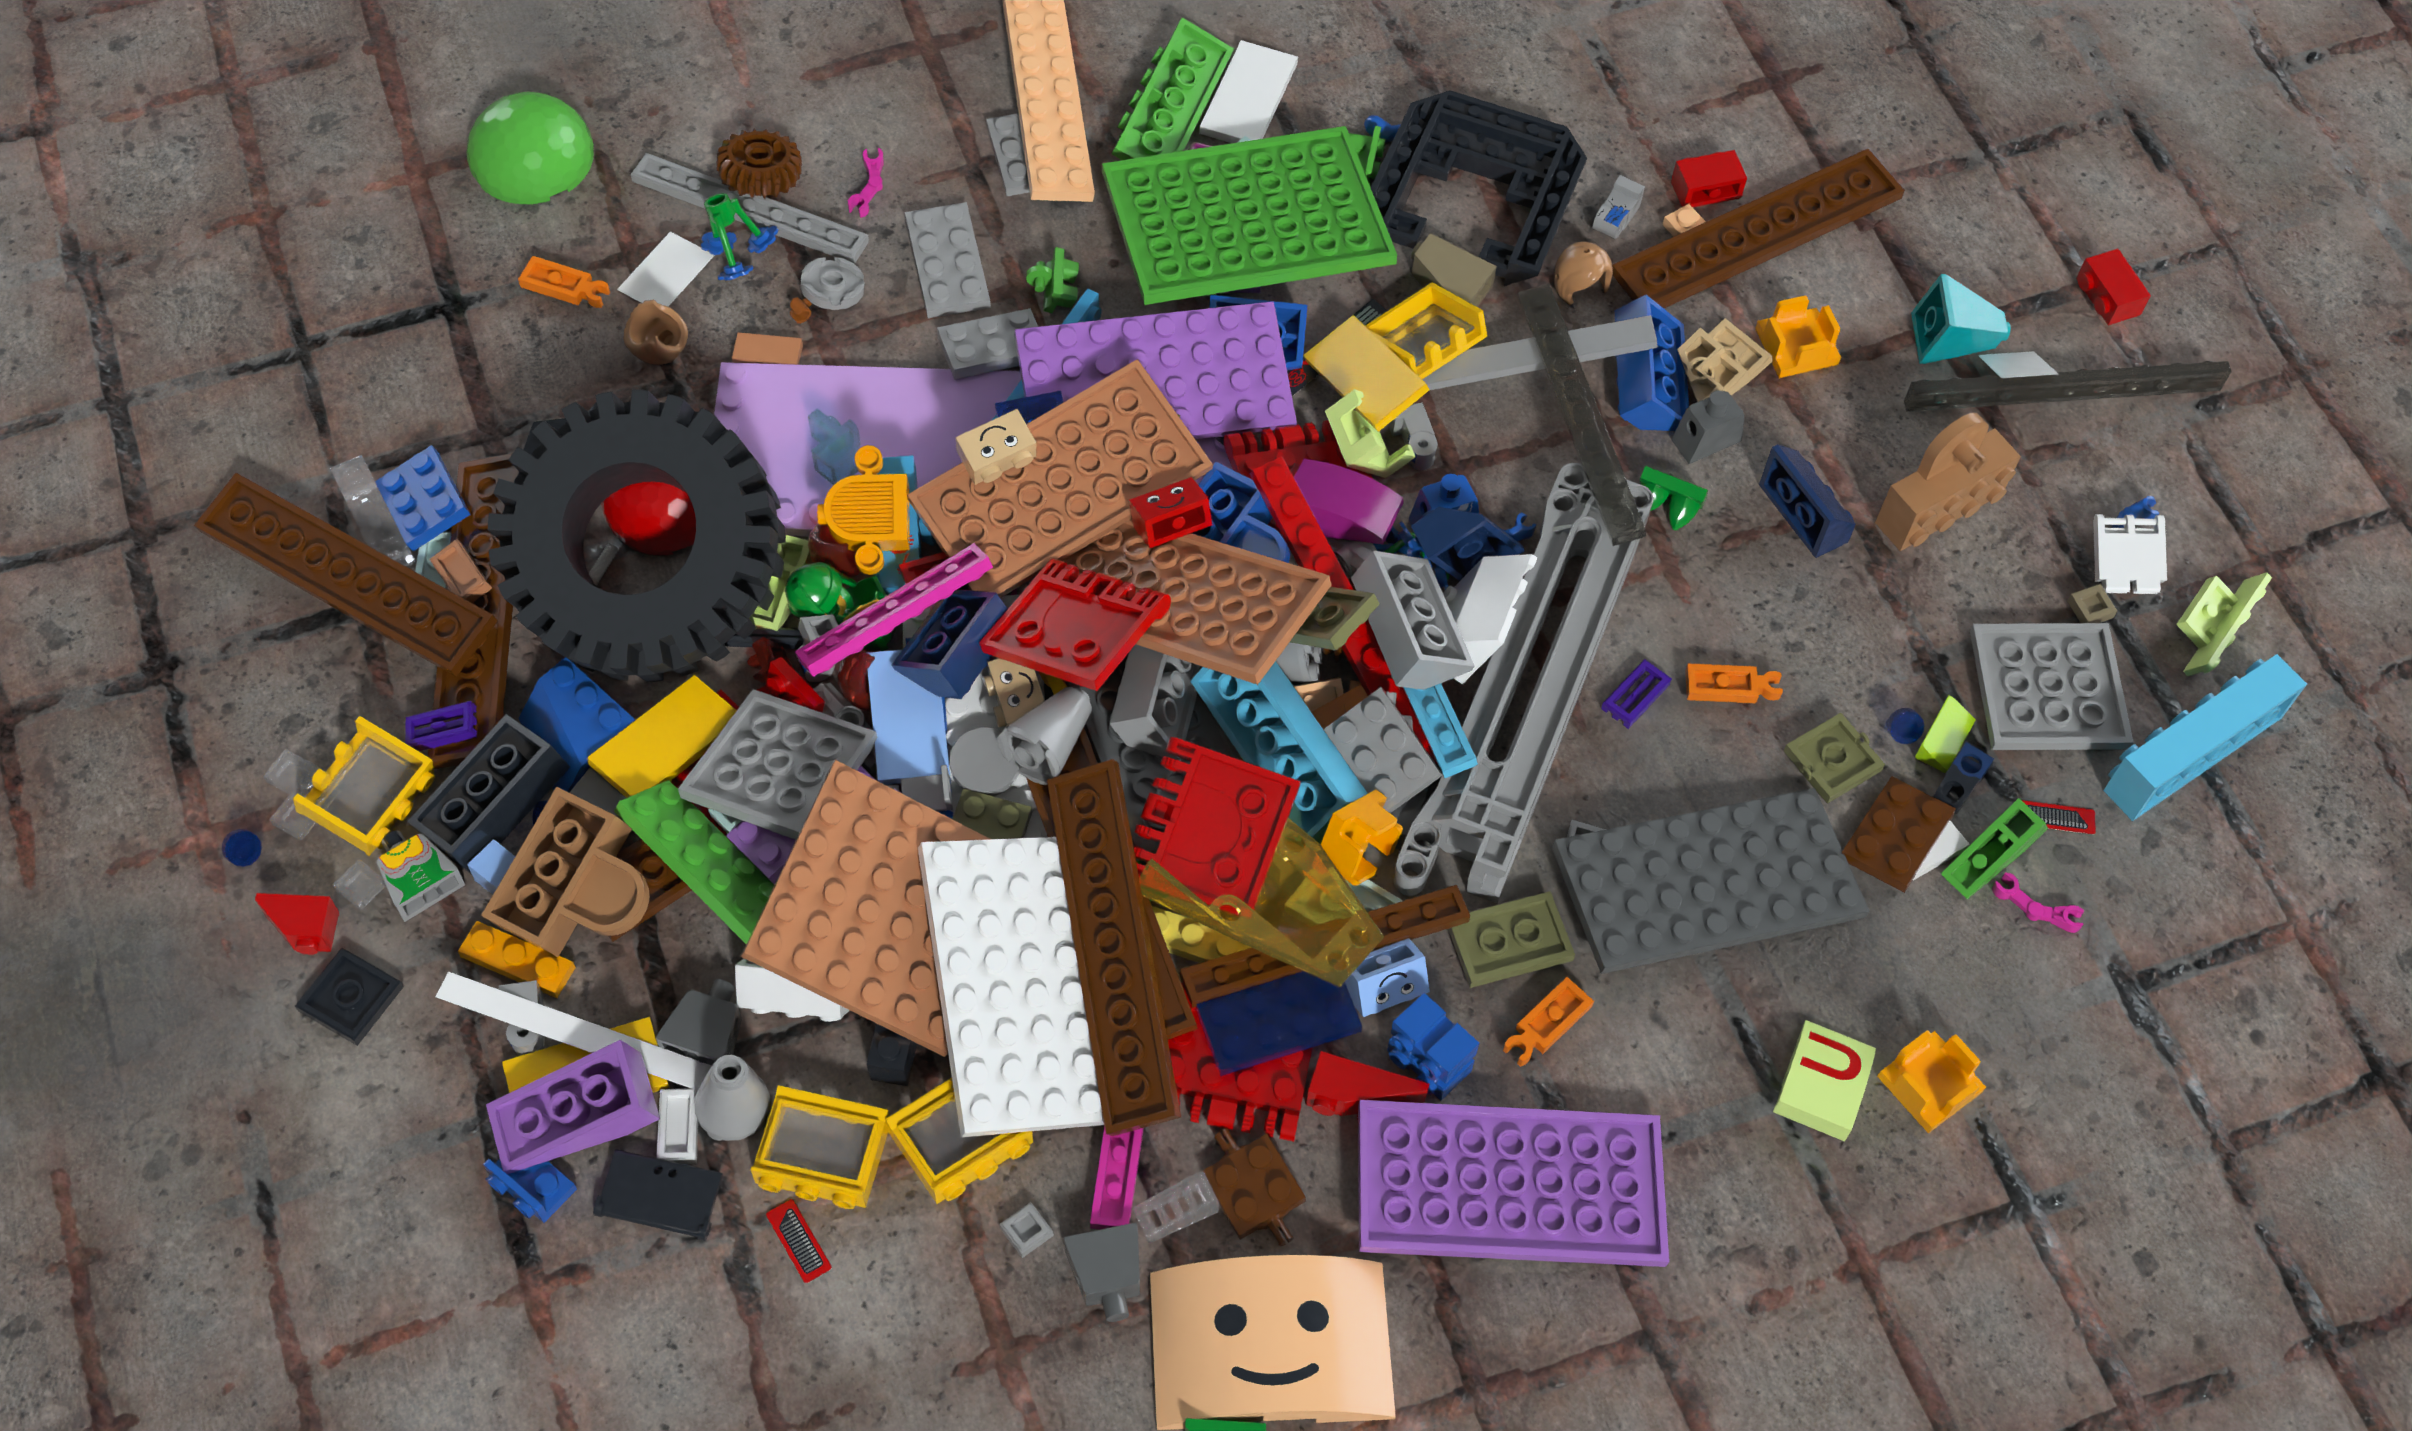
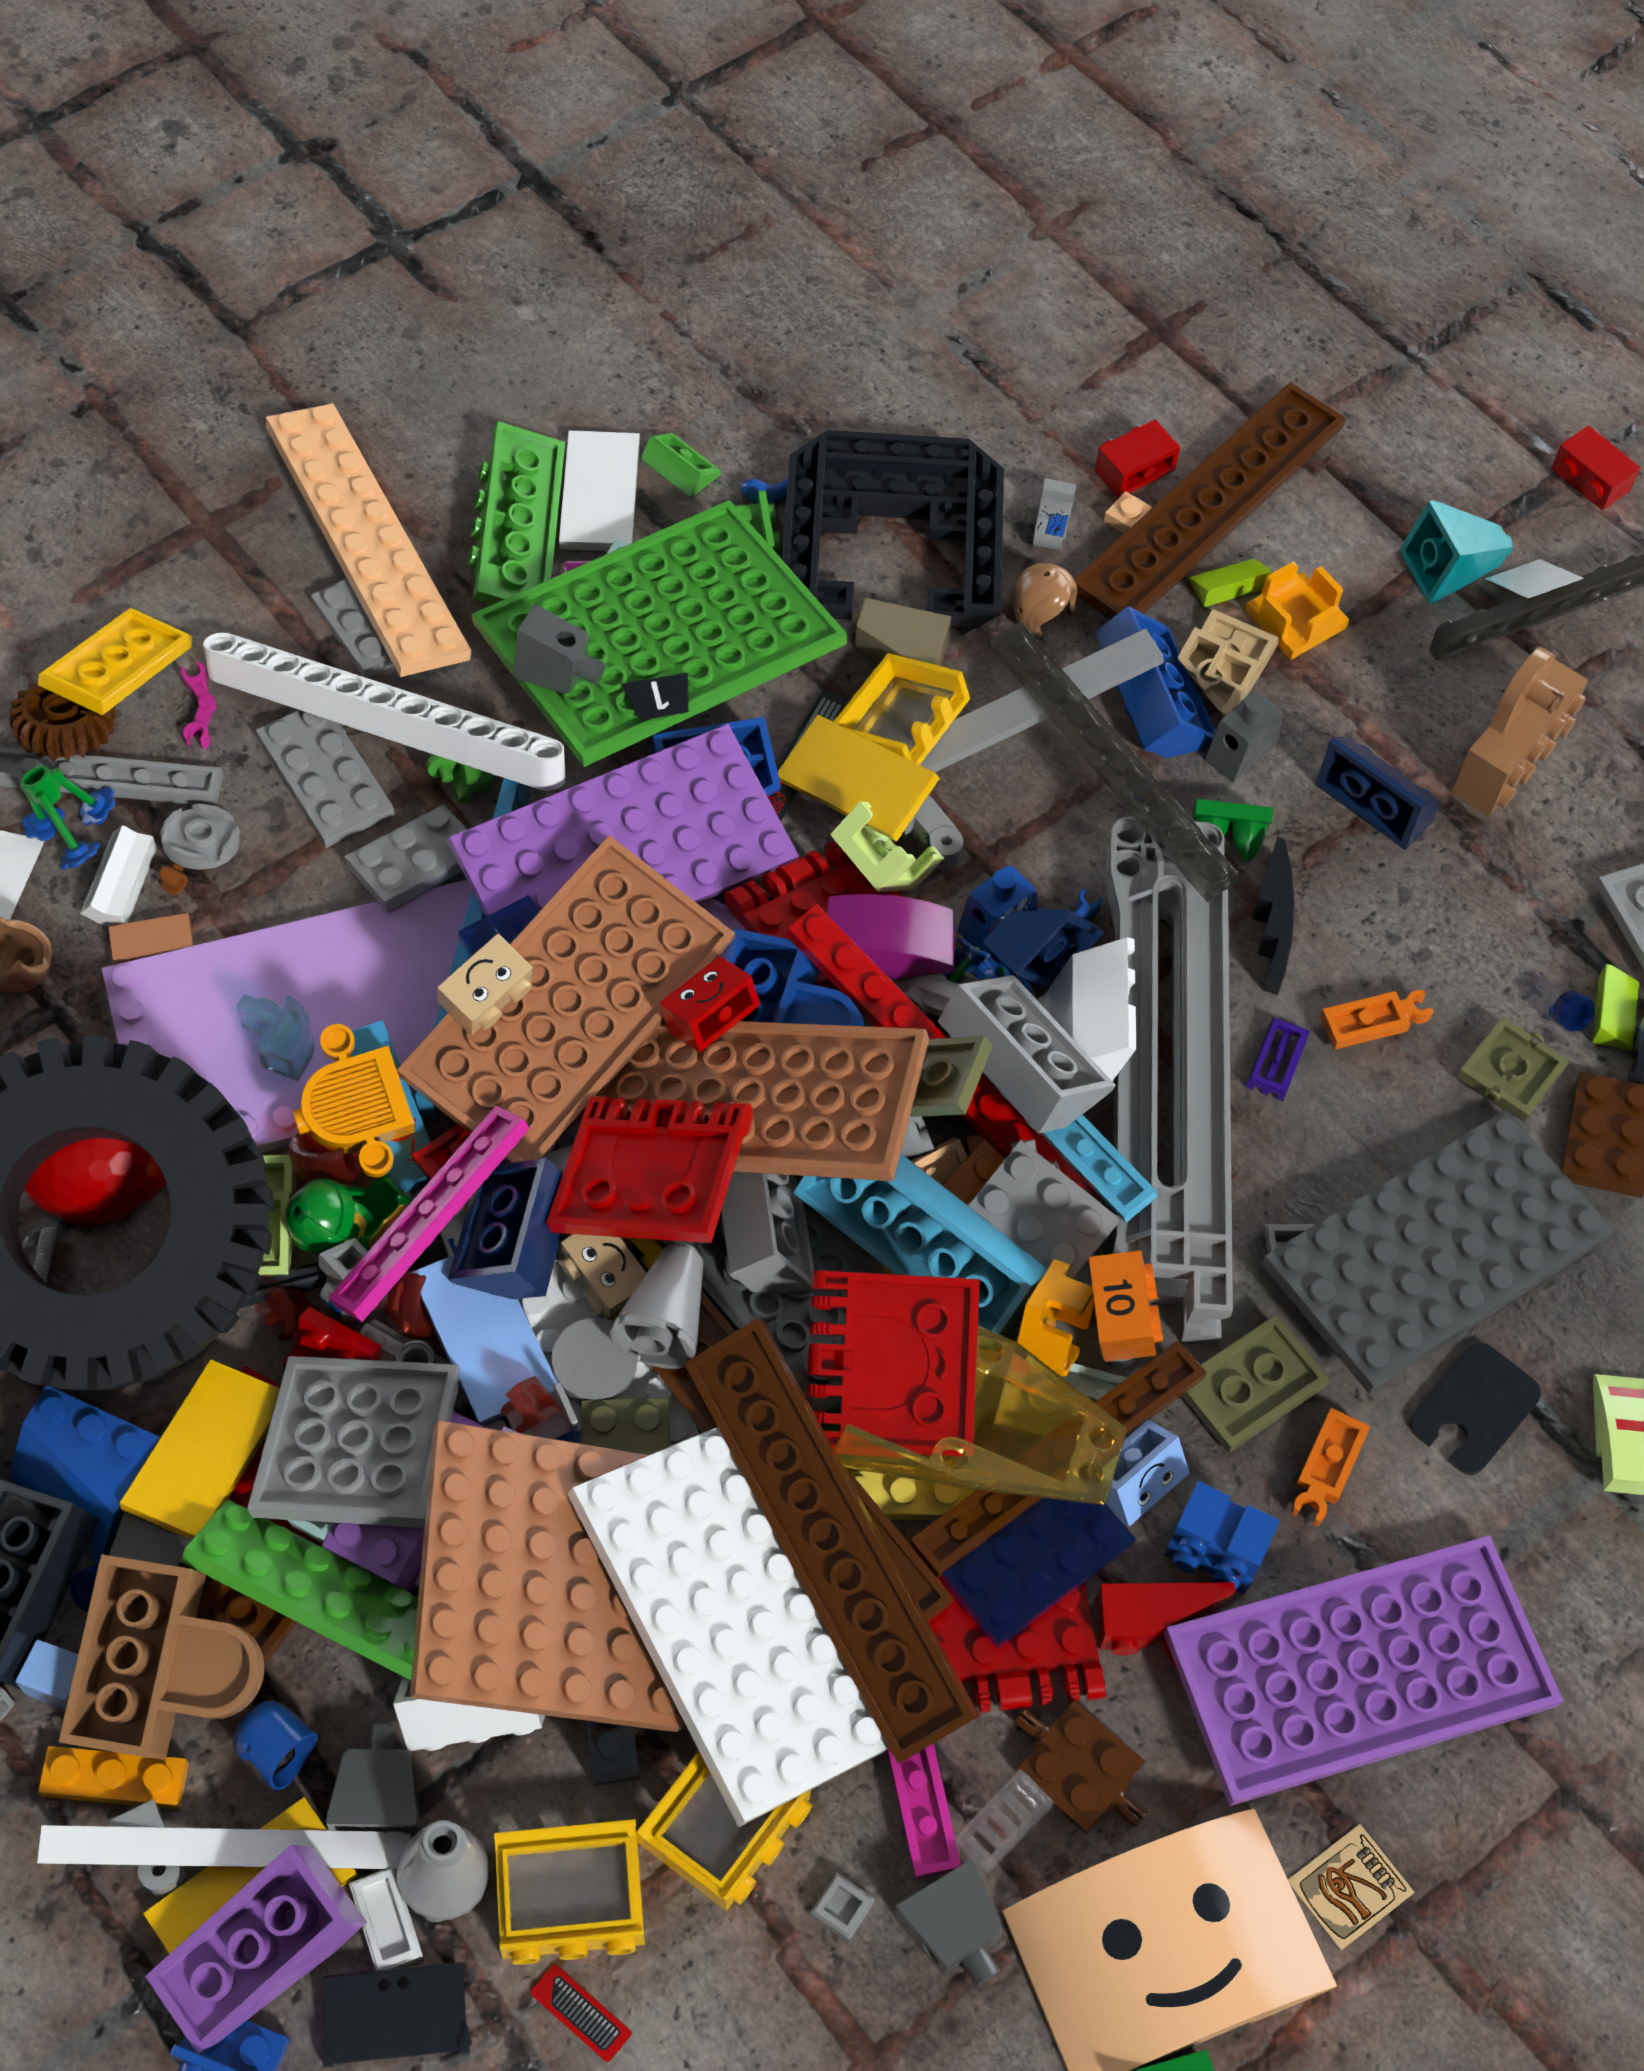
camera: 20 degrees left, 0 degrees up
none -> yellow tile [38,608,193,715]
none -> white piece [80,825,157,926]
none -> white beam [203,633,566,791]
none -> blue helmet [233,1700,318,1790]
none -> clear red tile [501,1376,563,1433]
none -> dark grey torso [513,604,606,694]
none -> black sticker [621,673,689,720]
none -> bright green slope [642,433,721,497]
none -> orange brick [1089,1250,1163,1362]
none -> lime slope [1188,559,1272,607]
none -> black slope [1252,837,1295,995]
none -> sticker [1288,1824,1415,1951]
none -> black piece [1410,1343,1541,1475]

